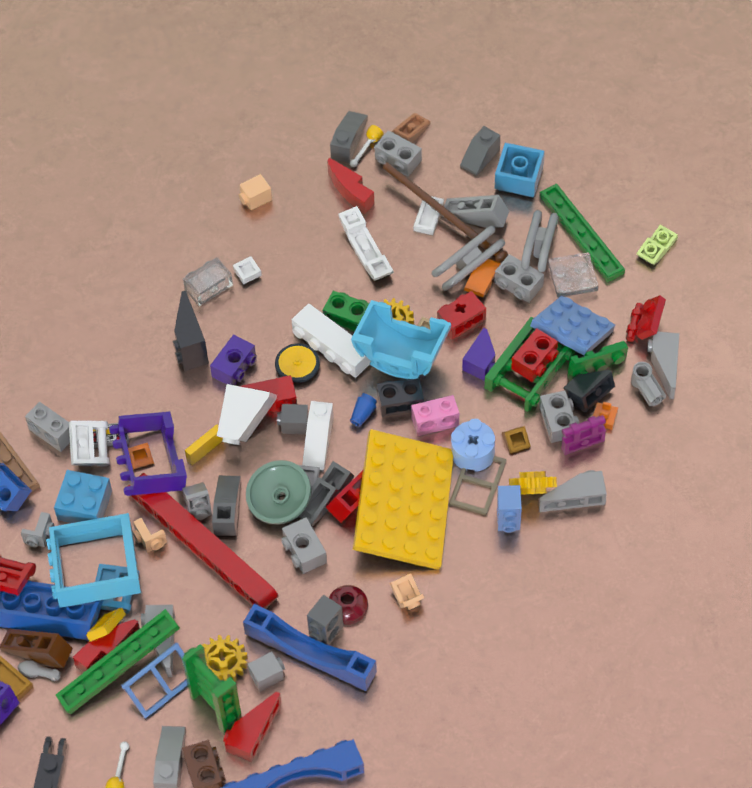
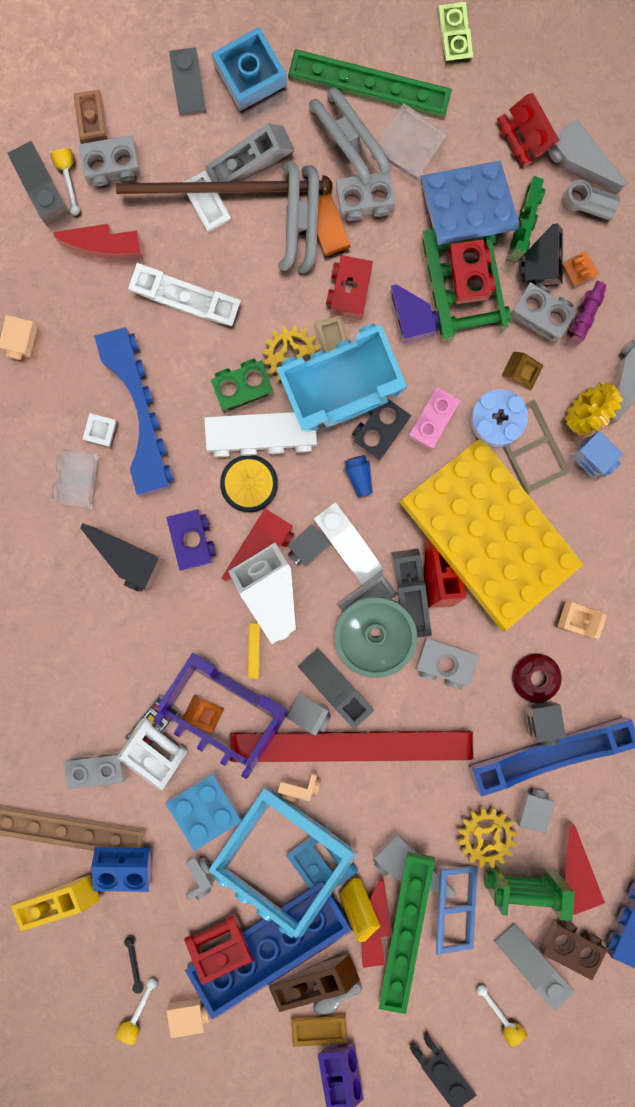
camera: 50 degrees left, 30 degrees up
none -> blue arch [94,327,174,496]

